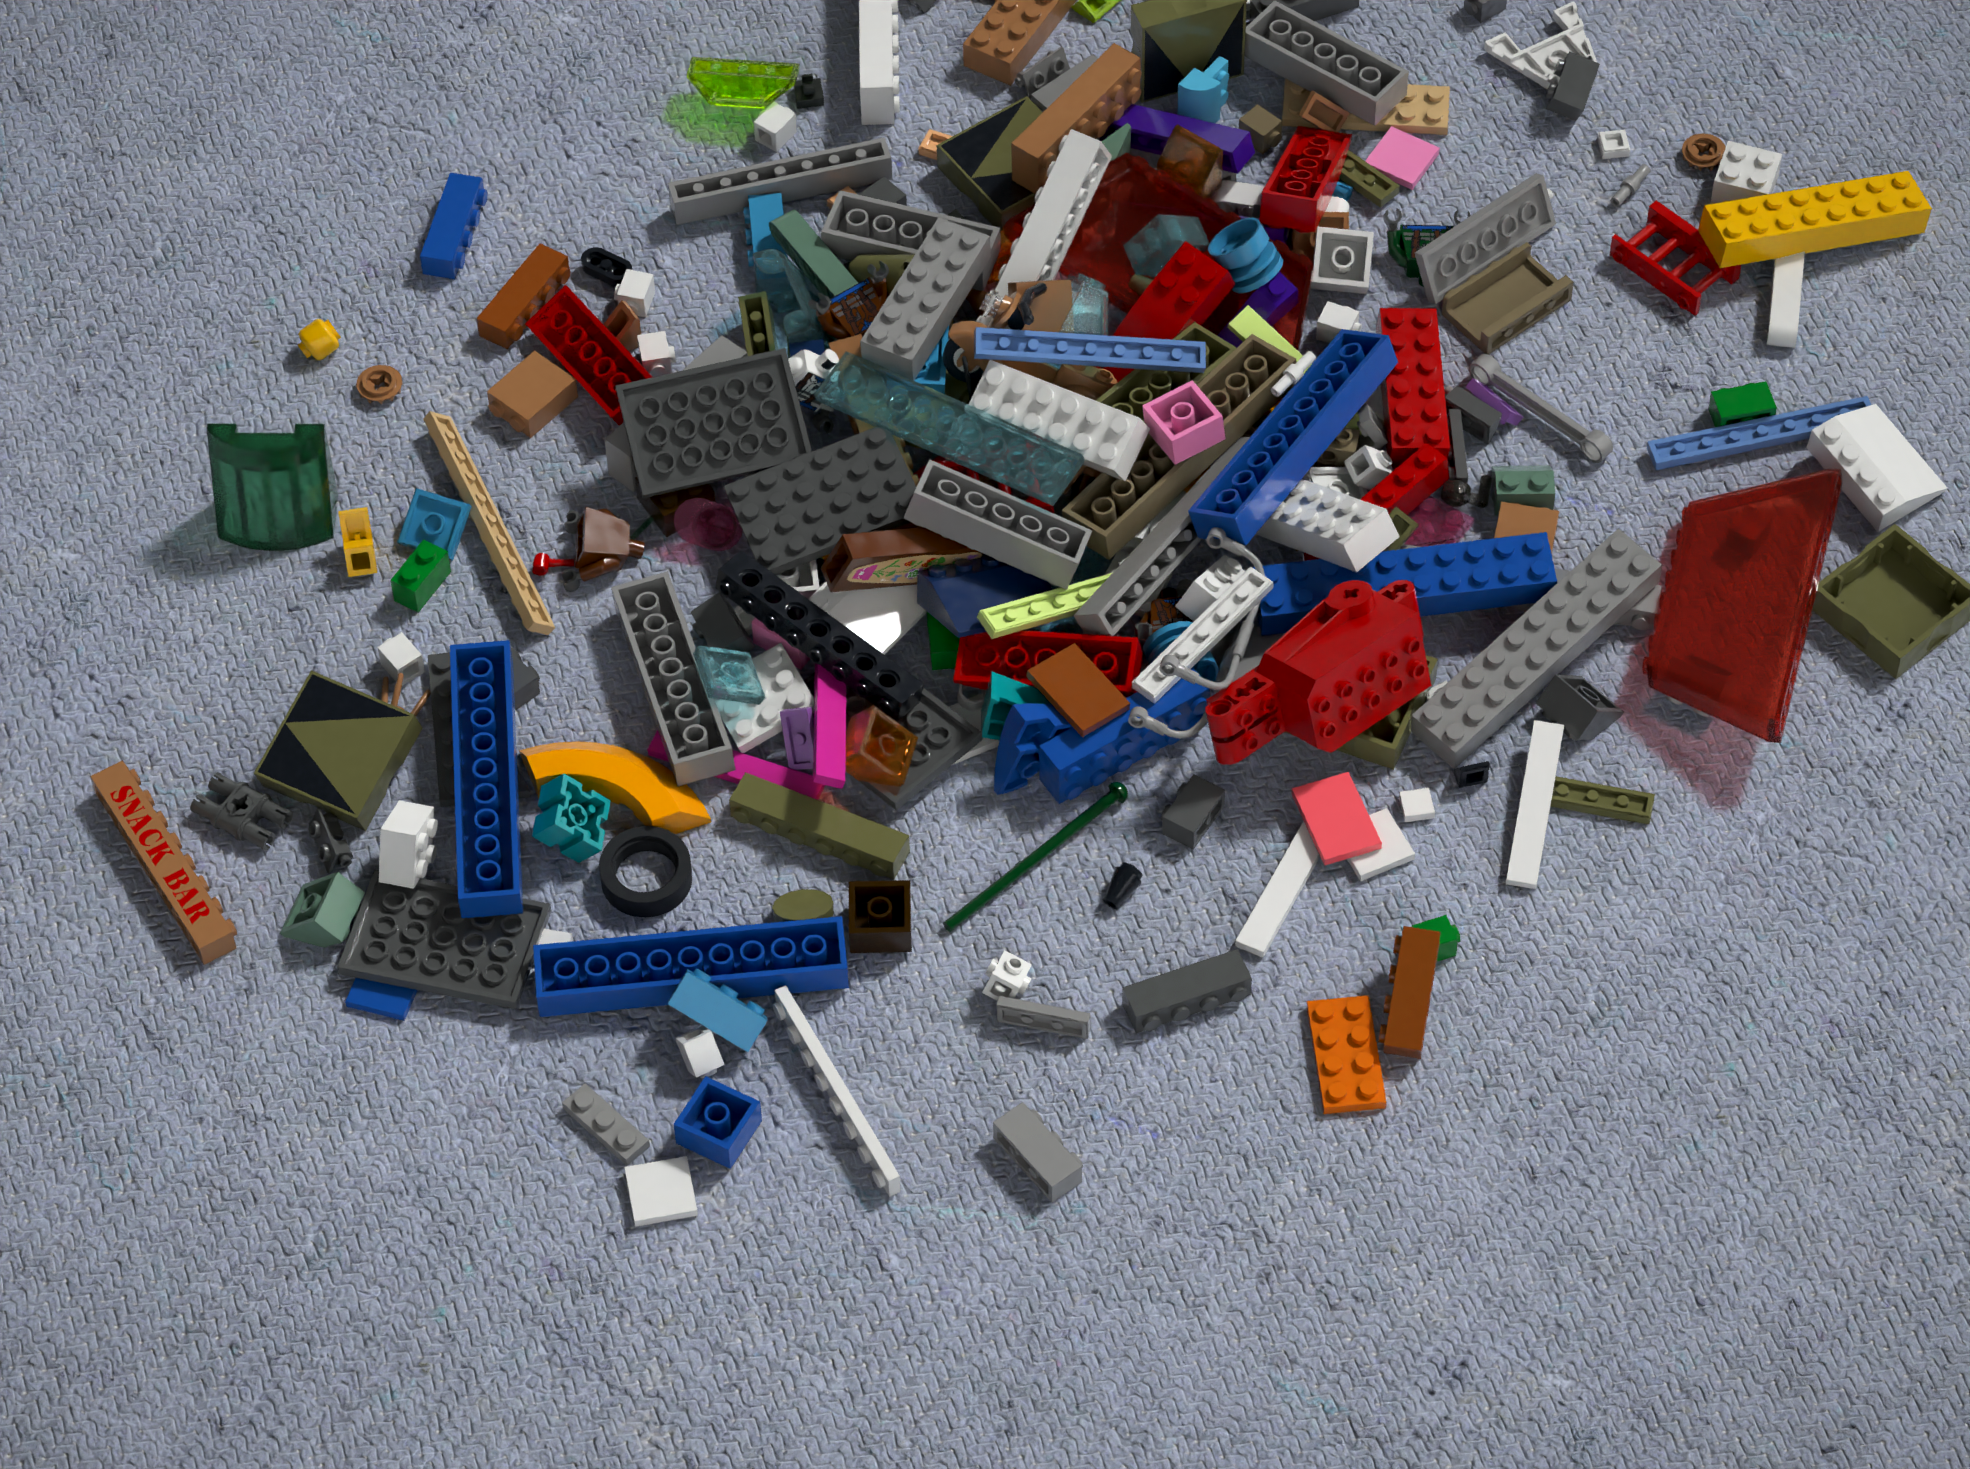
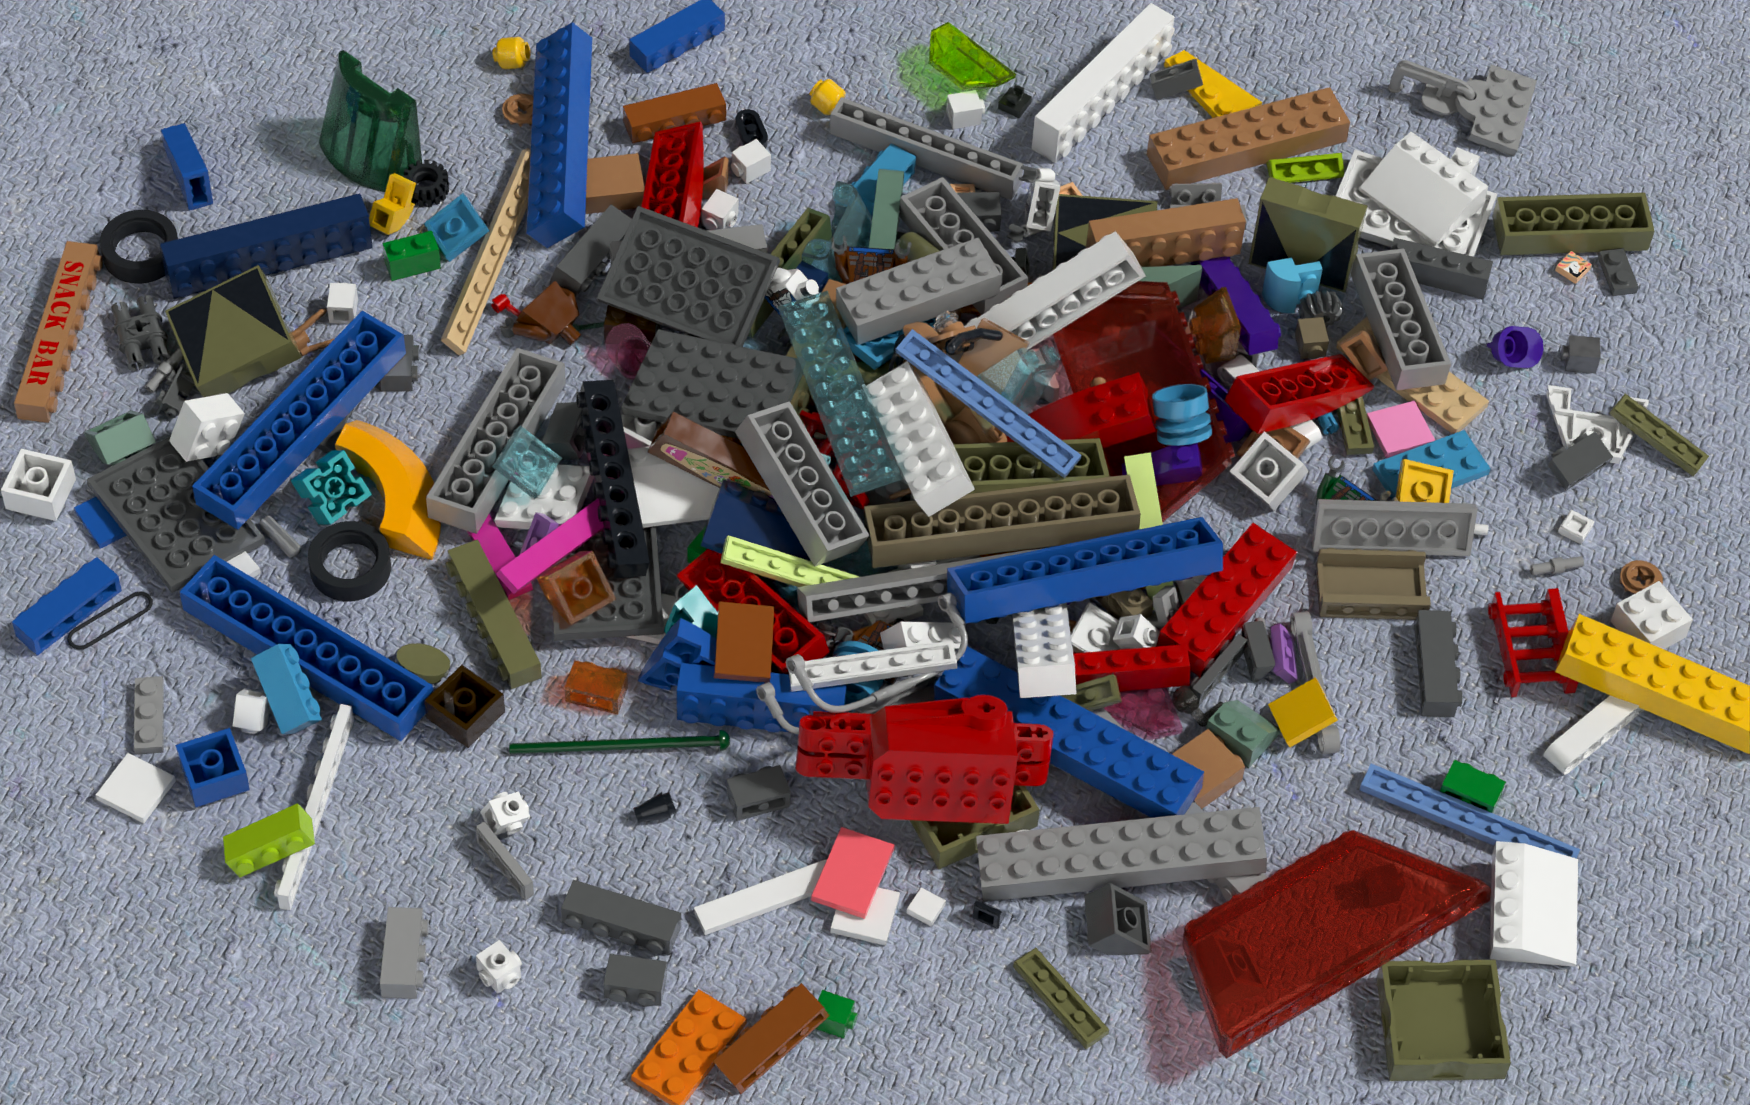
camera: 35 degrees right, 0 degrees up
clear light blue brick [1124,214,1209,277] -> none
bright pink brick [1142,380,1225,465] -> none
white bar [1270,351,1316,397] -> none
white brick [1316,301,1362,343] -> none
white tile [1506,720,1564,889] -> none
none -> white brick [1,449,76,521]
none -> blue brick [12,557,122,656]
none -> black piece [67,591,153,650]
none -> black tyre [100,210,178,284]
none -> light grey bar [145,348,184,393]
none -> dark blue brick [160,193,372,299]
none -> blue slope [161,123,213,211]
none -> lime brick [223,803,315,878]
none -> light grey axle [259,516,301,558]
none -> black tyre [403,160,449,207]
none -> white brick [476,940,522,994]
none -> blue brick [526,22,592,248]
none -> dark grey brick [550,205,632,297]
none -> clear orange brick [565,660,628,715]
none -> dark grey brick [603,954,667,1006]
none -> yellow head [809,79,846,116]
none -> white torso [1006,165,1060,243]
none -> yellow tile [1268,677,1338,747]
none -> dark grey gear [1298,289,1342,326]
none -> dark azure plate [1372,430,1491,499]
none -> yellow tile [1396,459,1454,503]
none -> dark grey brick [1414,610,1462,717]
none -> dark purple piece [1486,326,1544,368]
none -> olive tile [1609,394,1709,477]

